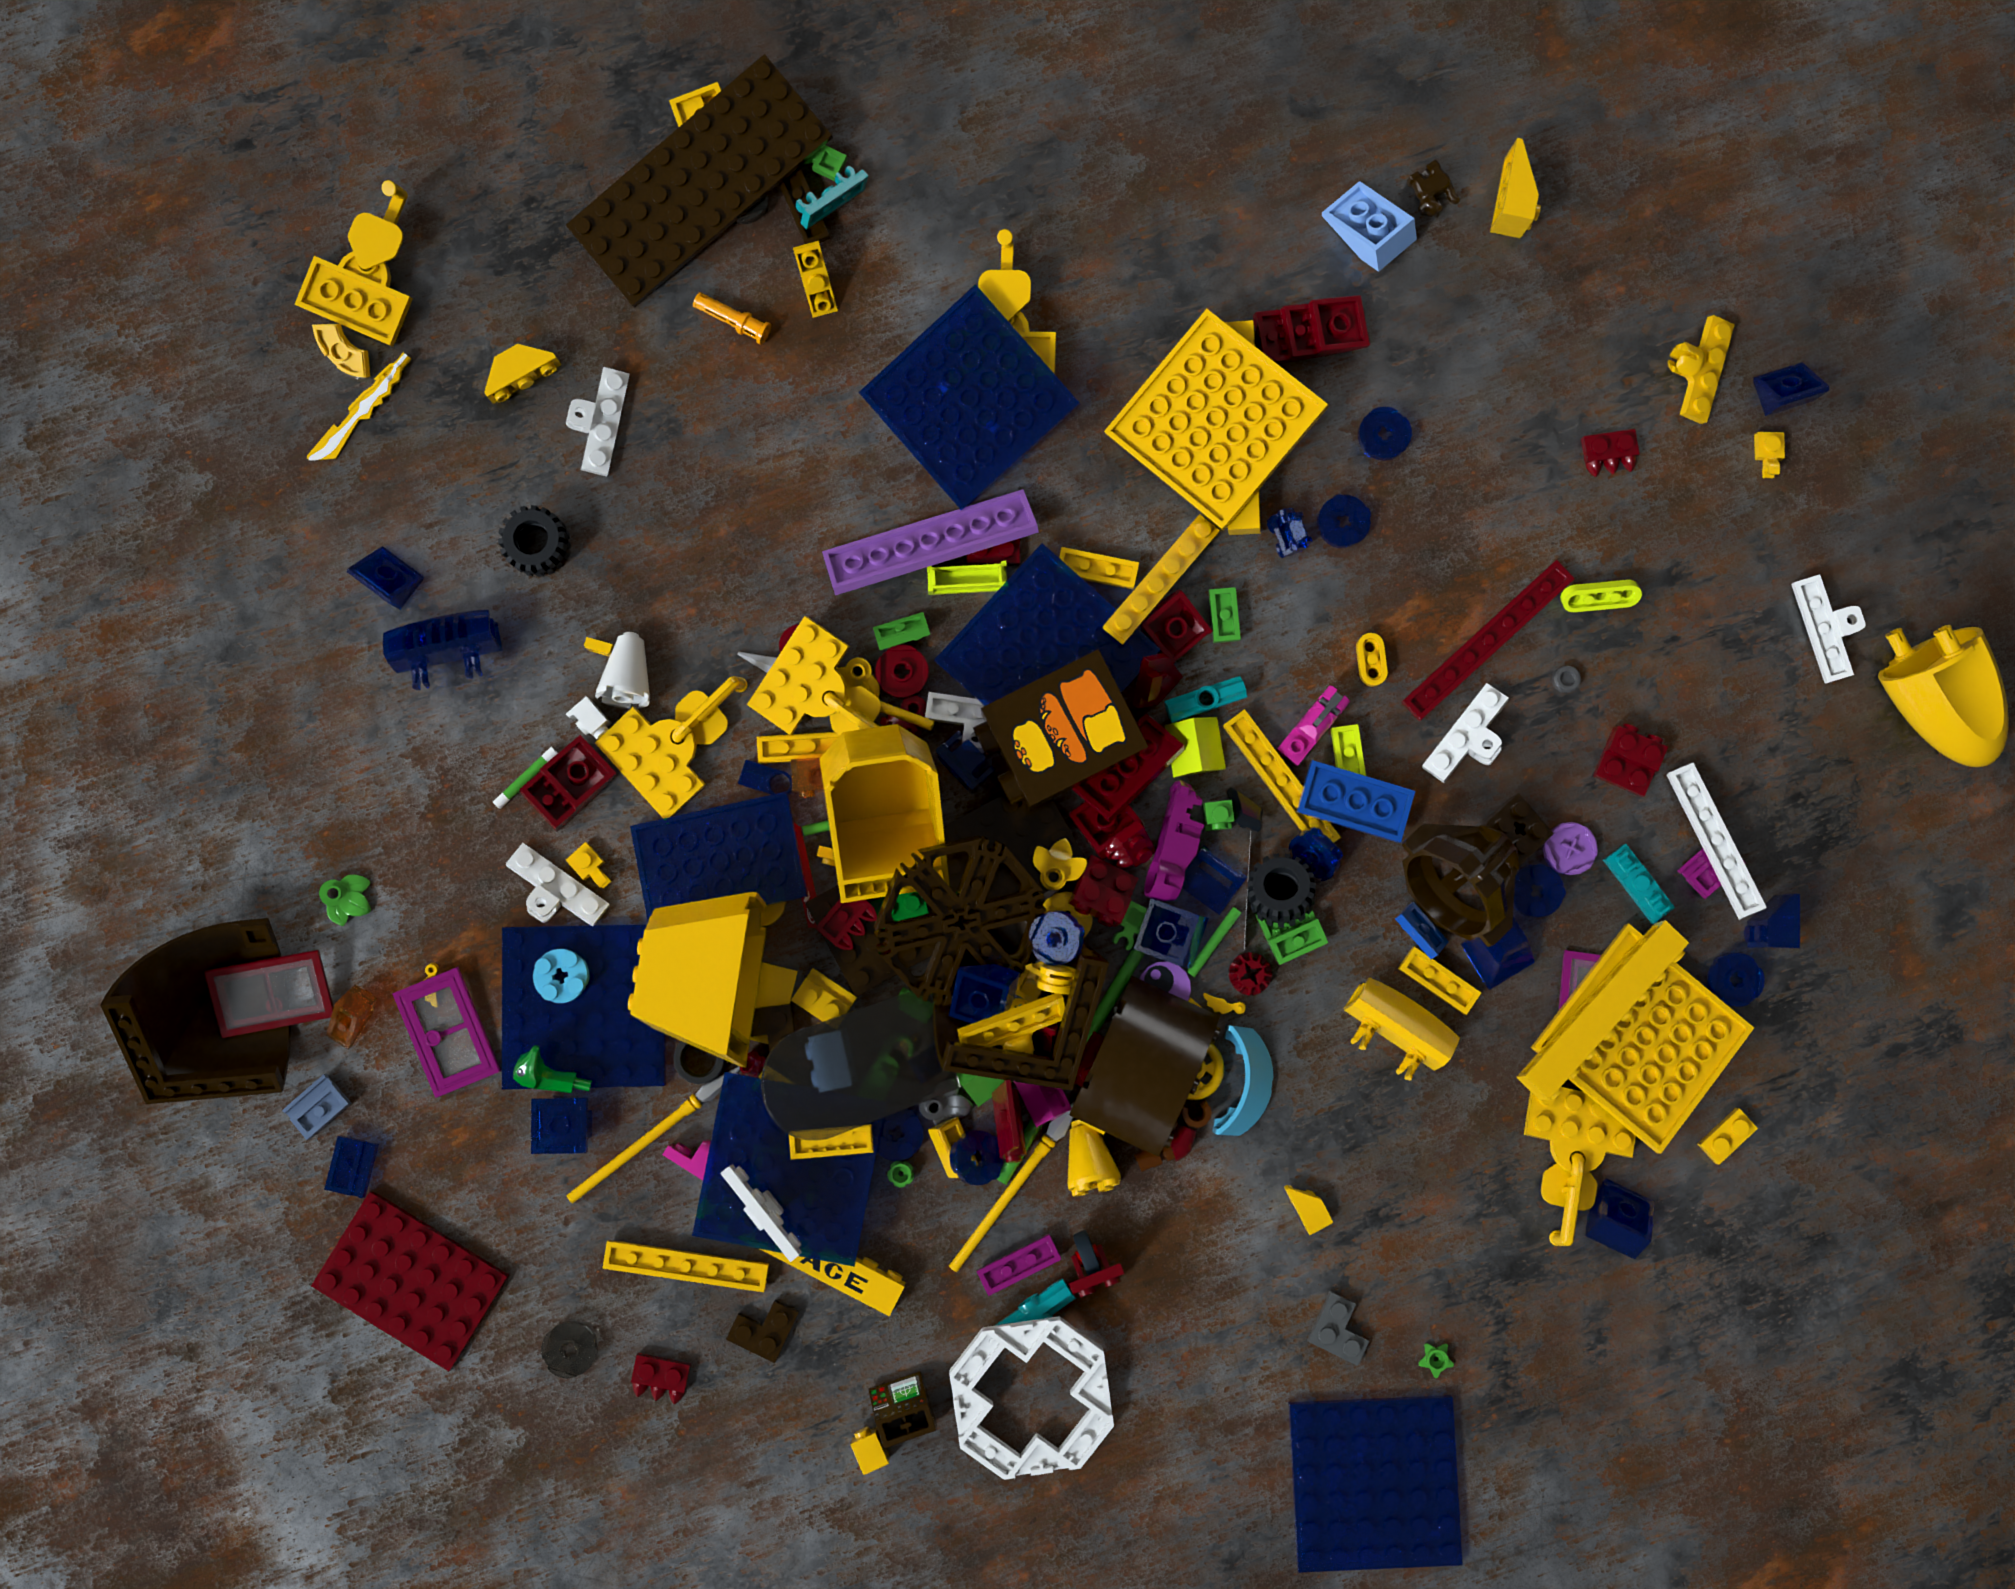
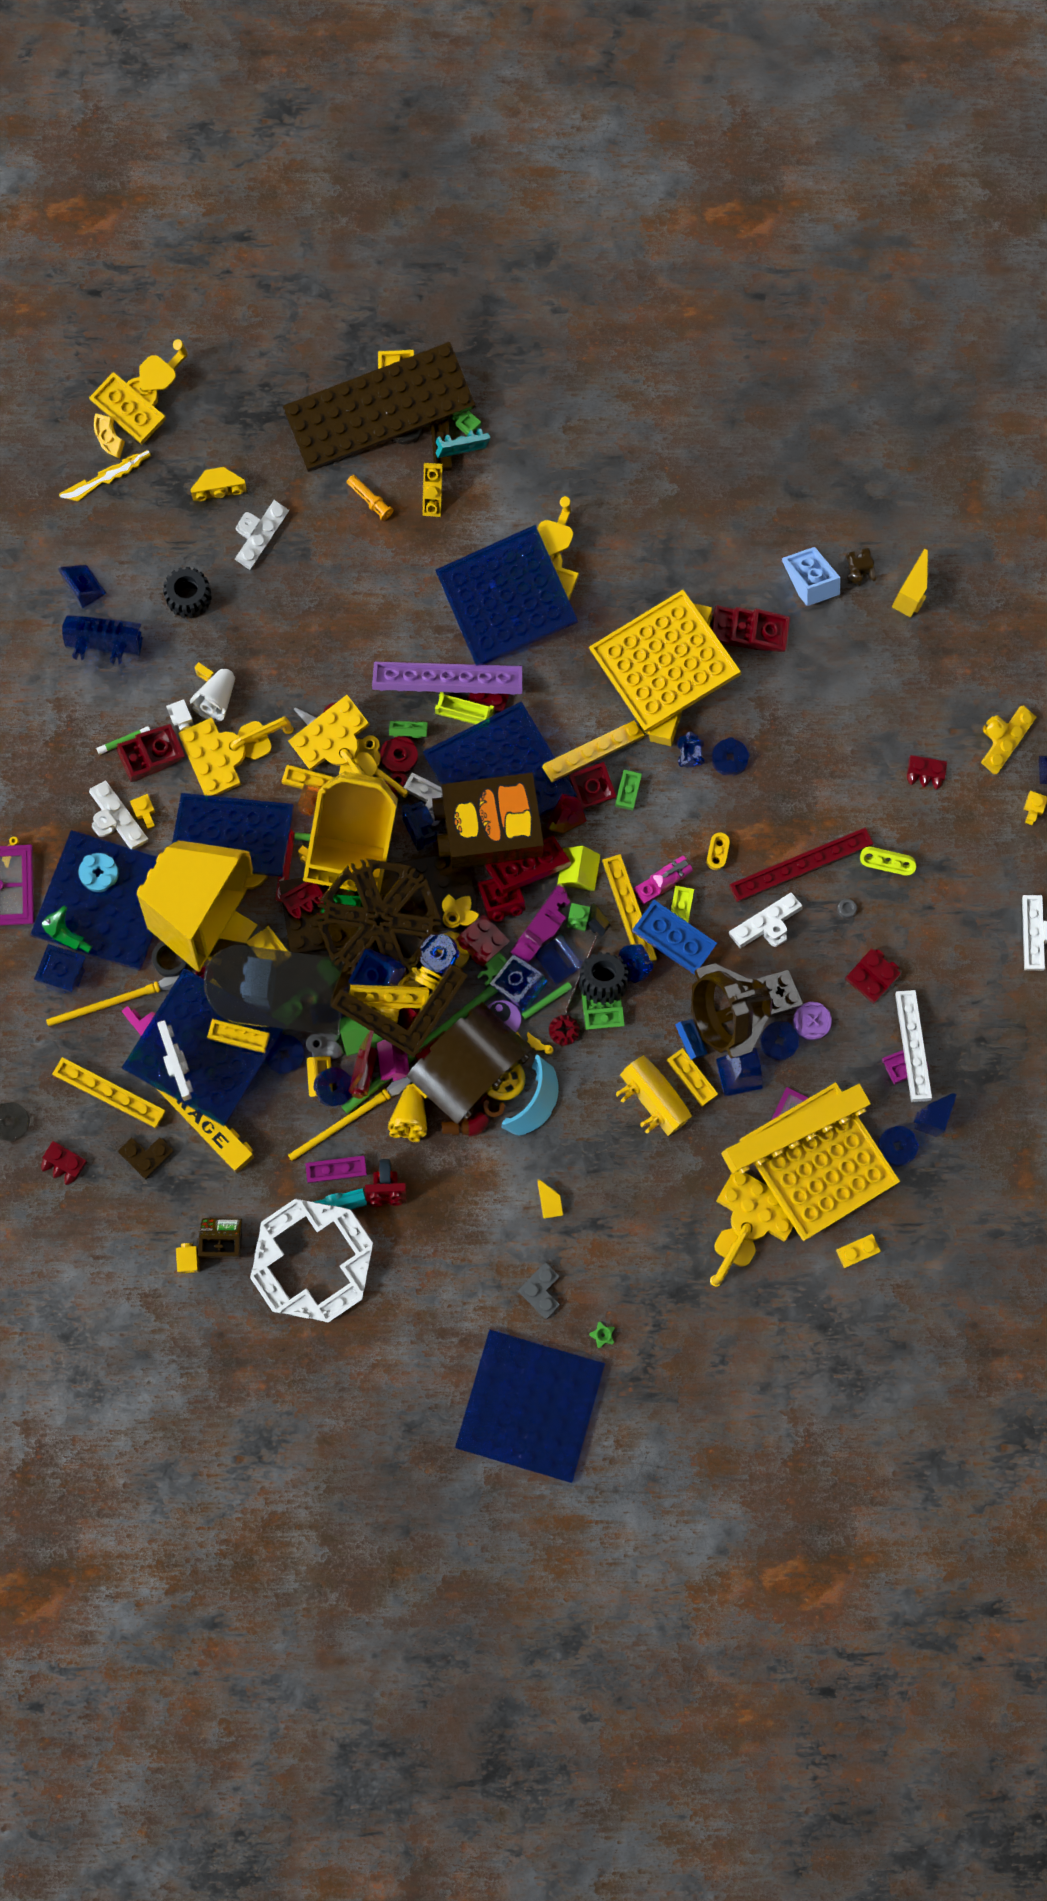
camera: 15 degrees right, 10 degrees down
clear blue piece [738,760,794,798] -> none
bright green plate [887,1160,914,1187] -> none
yellow plate [1056,547,1139,590] -> none
dark red plate [1107,820,1155,868] -> none
teal piece [1164,676,1248,723] -> none
clear blue plate [1358,407,1412,461] -> none
clear blue slope [1585,1178,1655,1259] -> none
teal plate [1603,844,1675,924] -> none

